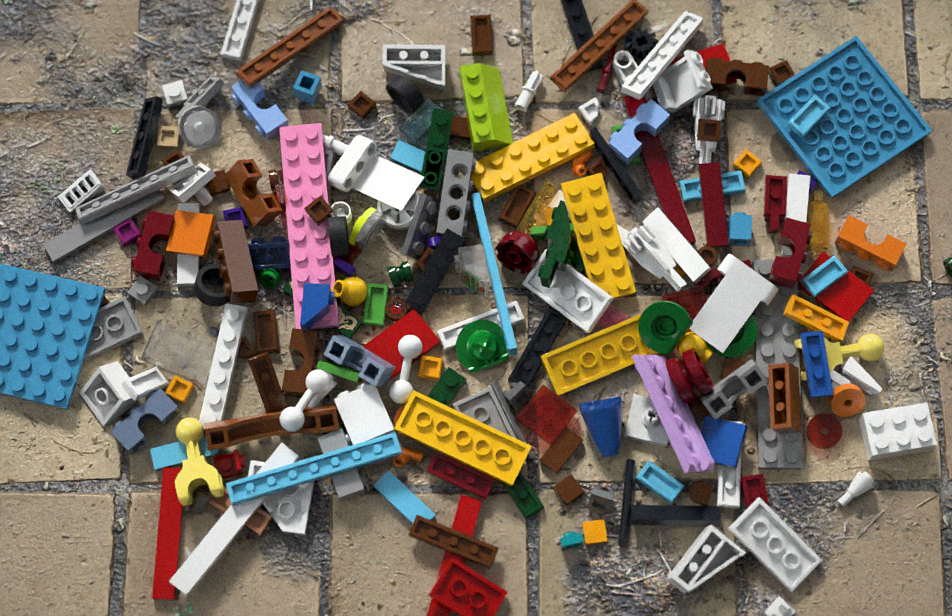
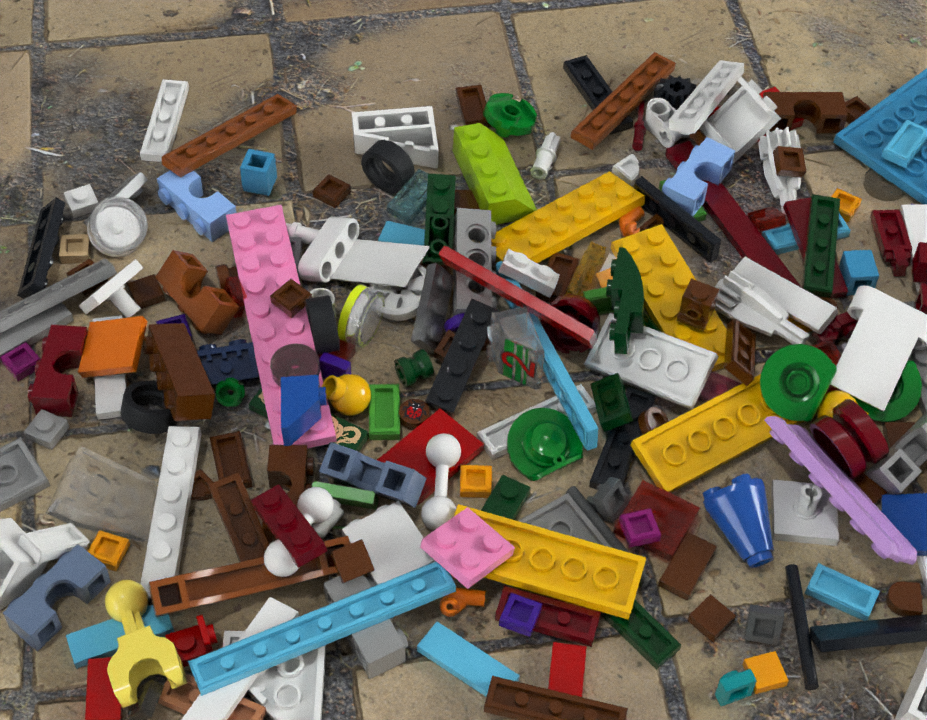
camera: 10 degrees left, 20 degrees down
none -> dark red plate [251,484,327,568]
none -> clear smoke piece [270,344,320,387]
none -> reddish brown tile [330,539,375,583]
none -> bright pink plate [420,507,515,589]
none -> red tile [438,246,597,348]
none -> green plate [483,93,537,138]
none -> white plate [498,249,560,298]
none -> dark purple tile [499,593,542,637]
none -> dark green plate [590,373,633,432]
none -> magenta tile [619,508,661,548]
none -> reddish brown tile [638,407,669,434]
none -> reddish brown brick [677,278,719,331]
none -> reddish brown tile [724,319,756,386]
none -> clear red tile [748,206,786,231]
none -> dark green tile [802,194,840,298]

